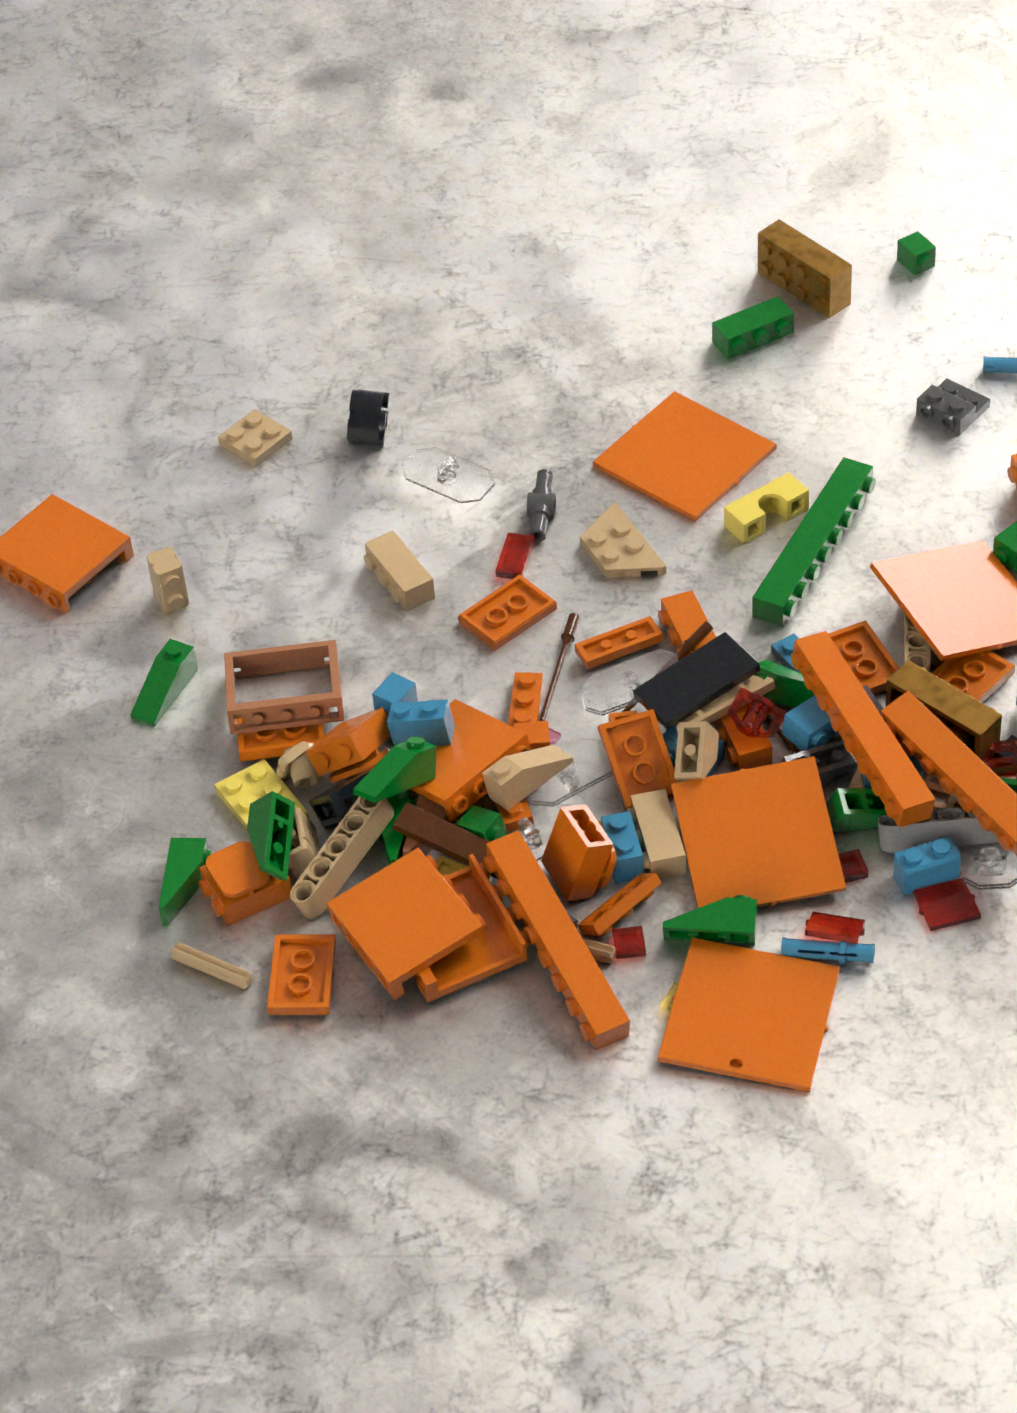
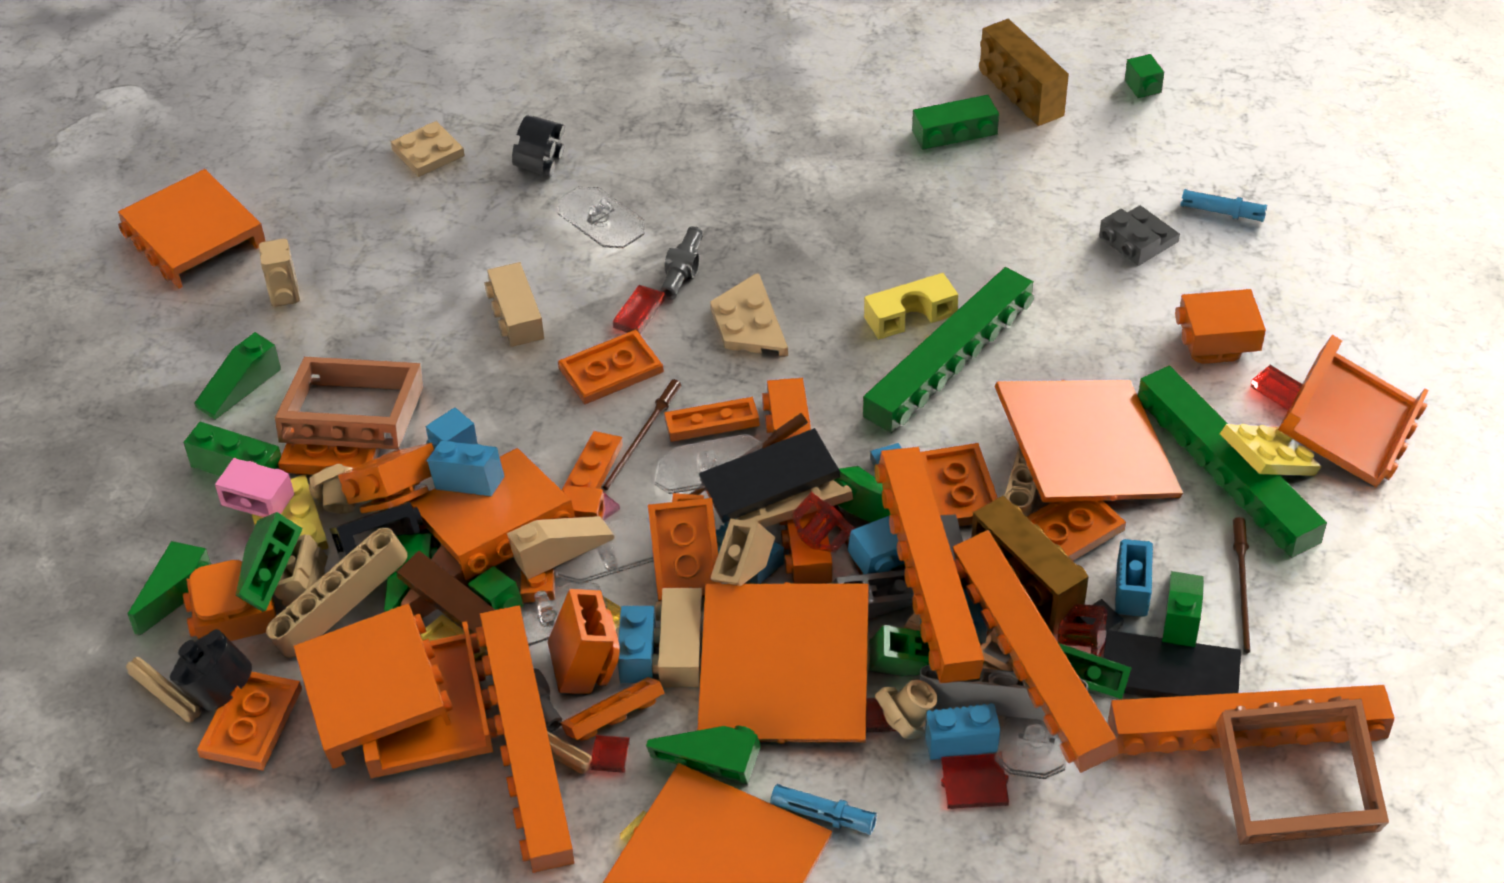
camera: 10 degrees right, 0 degrees up
green slope [353,737,437,803] -> none
orange piece [593,391,777,521] -> none
clear red piece [804,911,865,944] -> none
none -> black brick [170,629,252,711]
none -> green brick [183,421,281,476]
none -> bright pink brick [215,458,294,517]
none -> tan piece [875,679,937,739]

